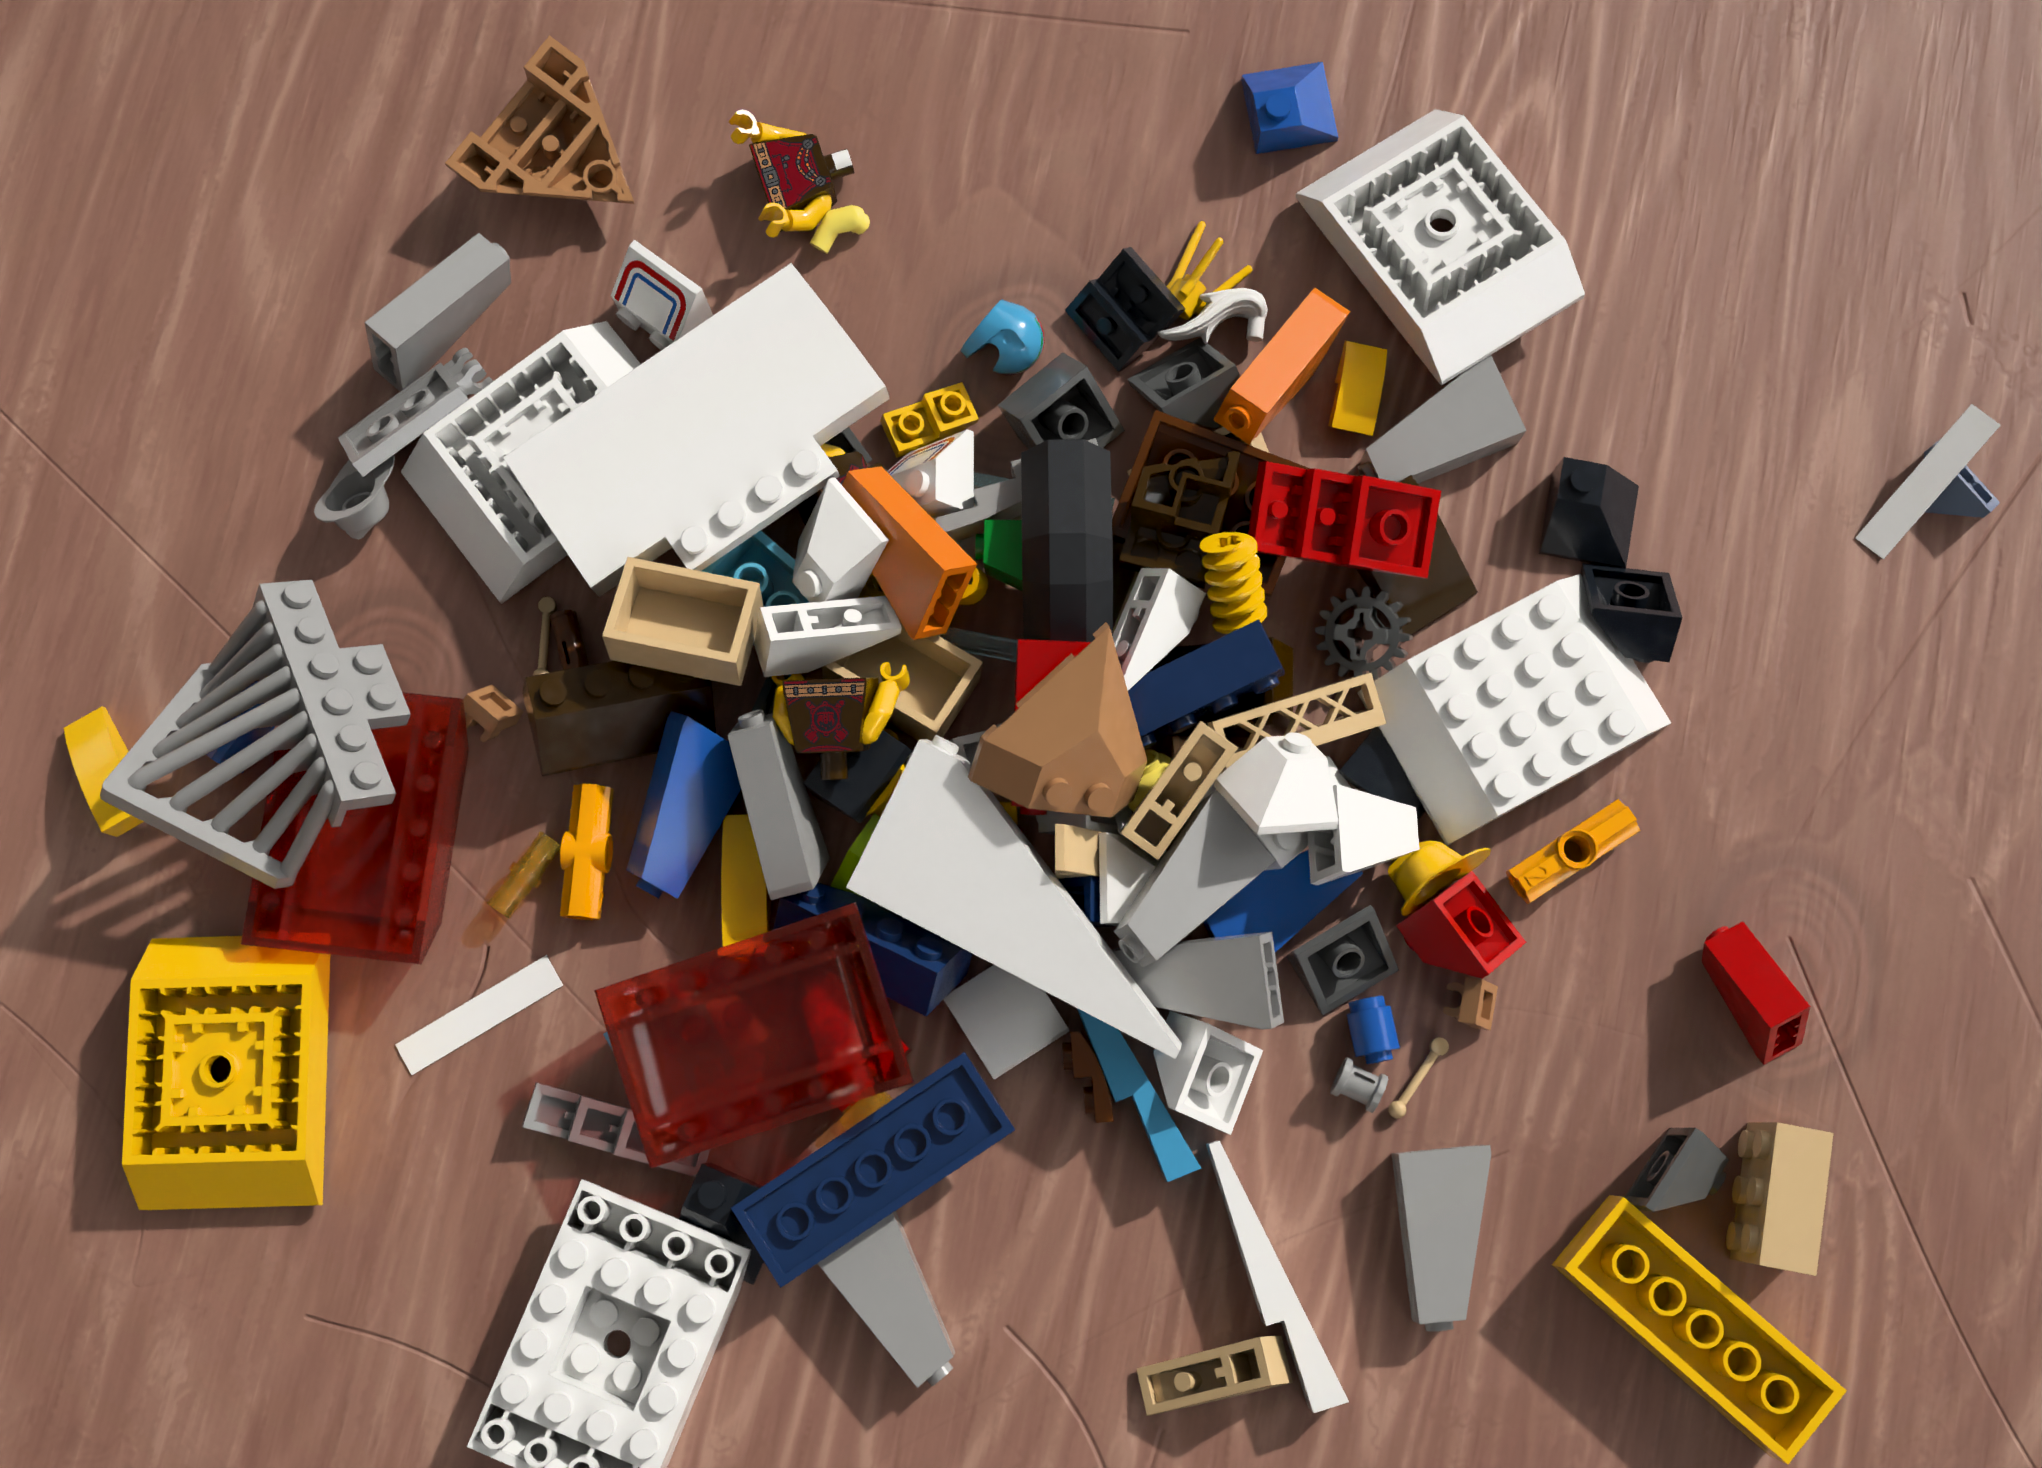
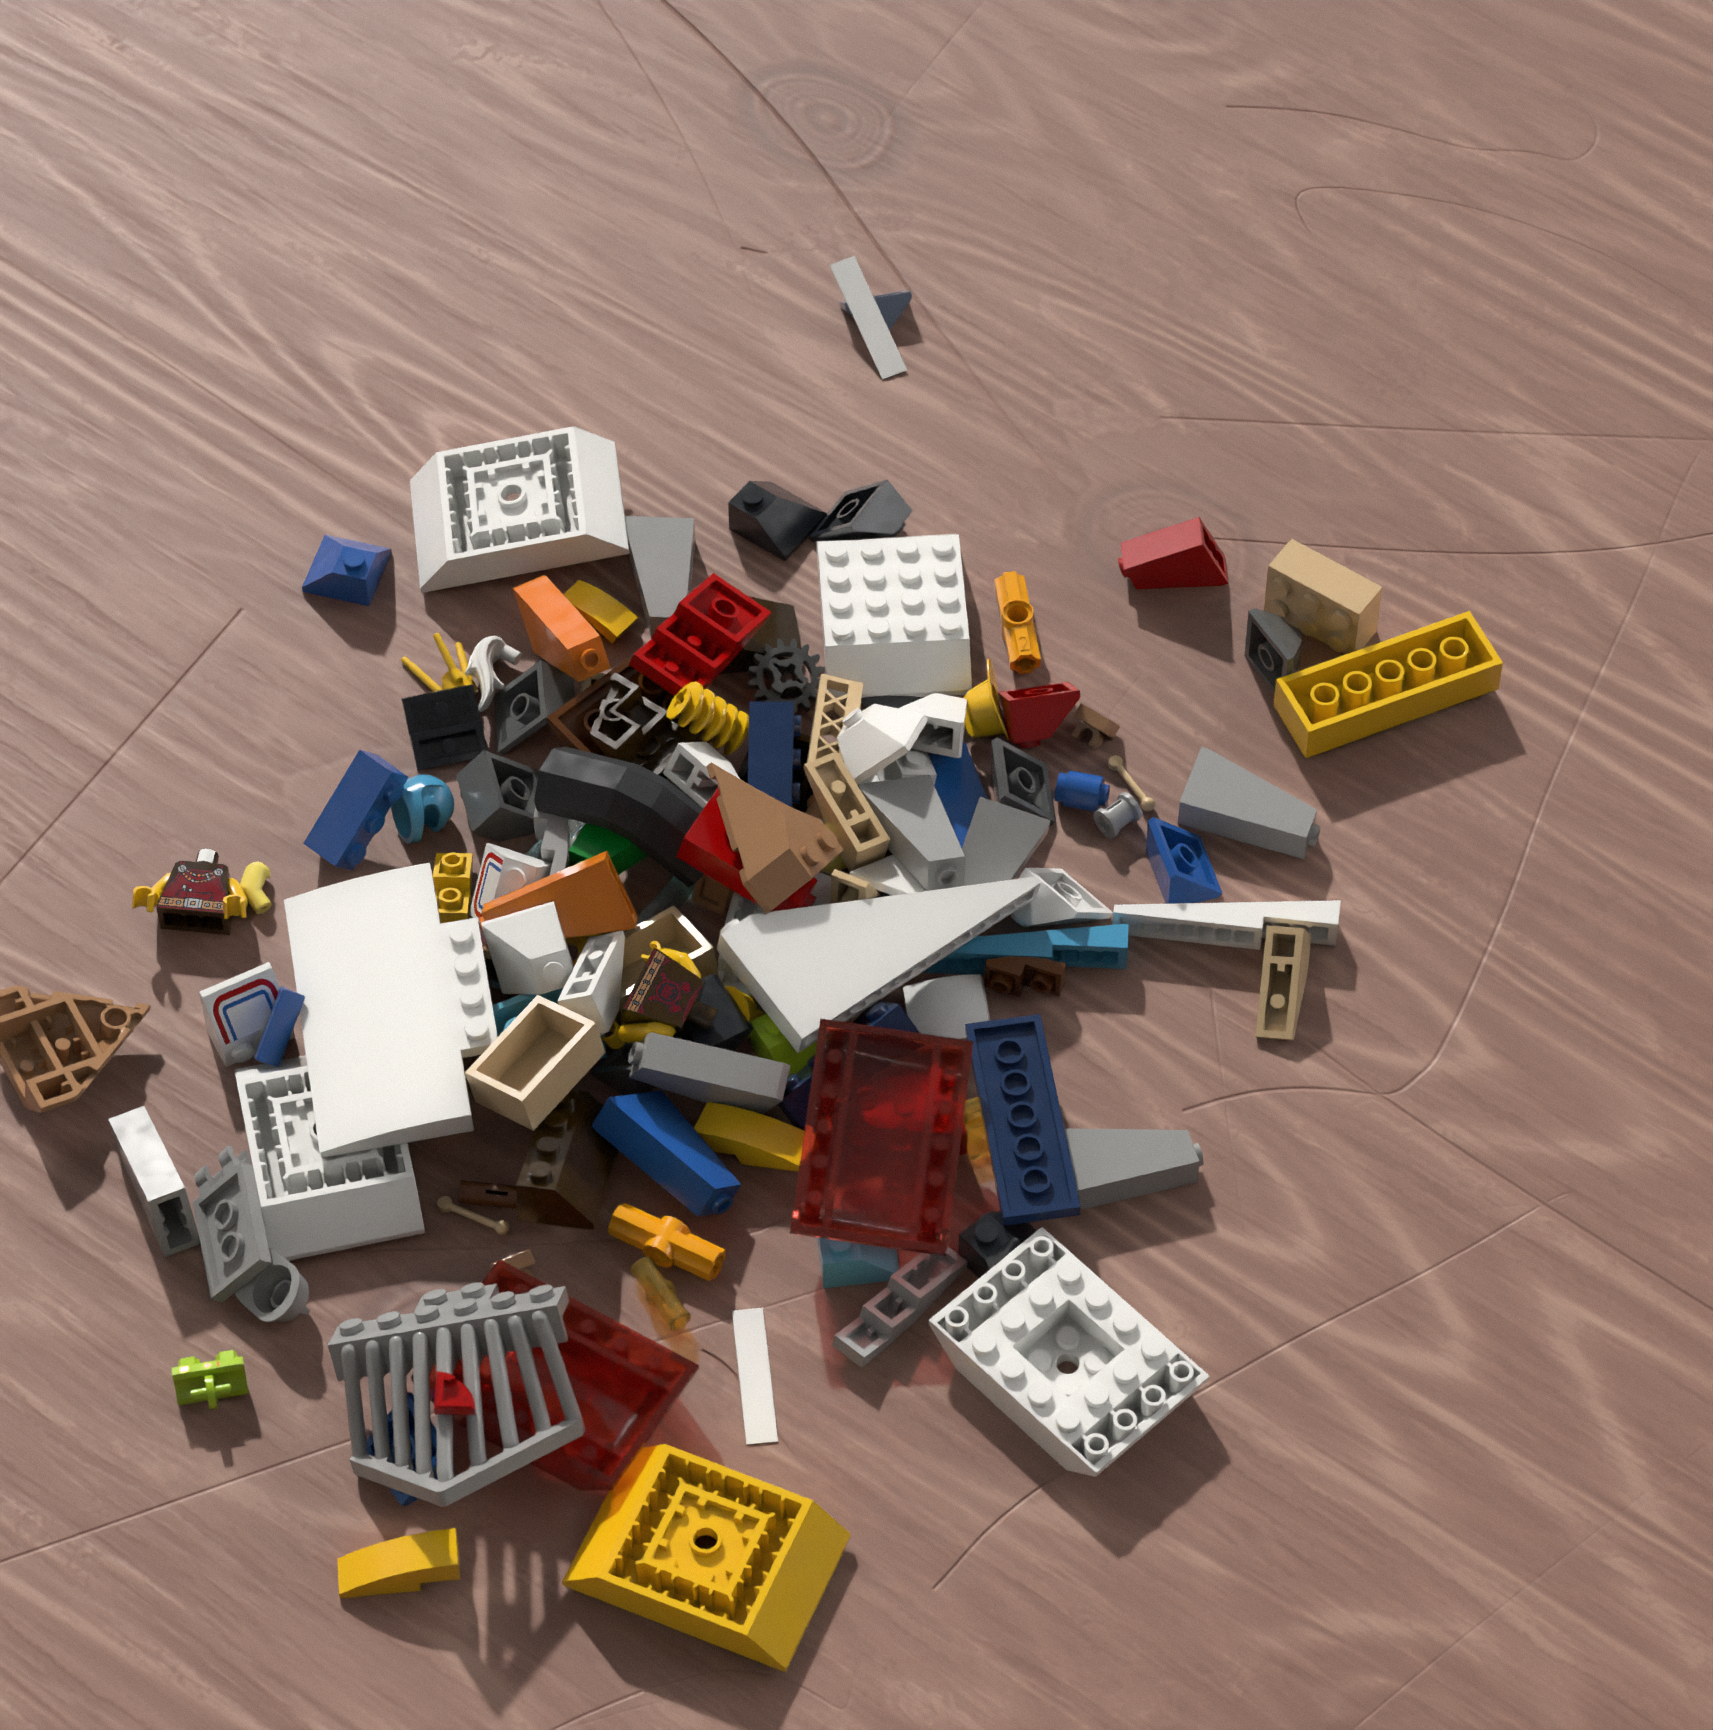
camera: 70 degrees left, 25 degrees down
none -> lime hips [171,1350,249,1410]
none -> blue slope [254,986,305,1067]
none -> blue brick [303,750,409,870]
none -> red tile [434,1371,476,1415]
none -> blue slope [1146,817,1223,904]

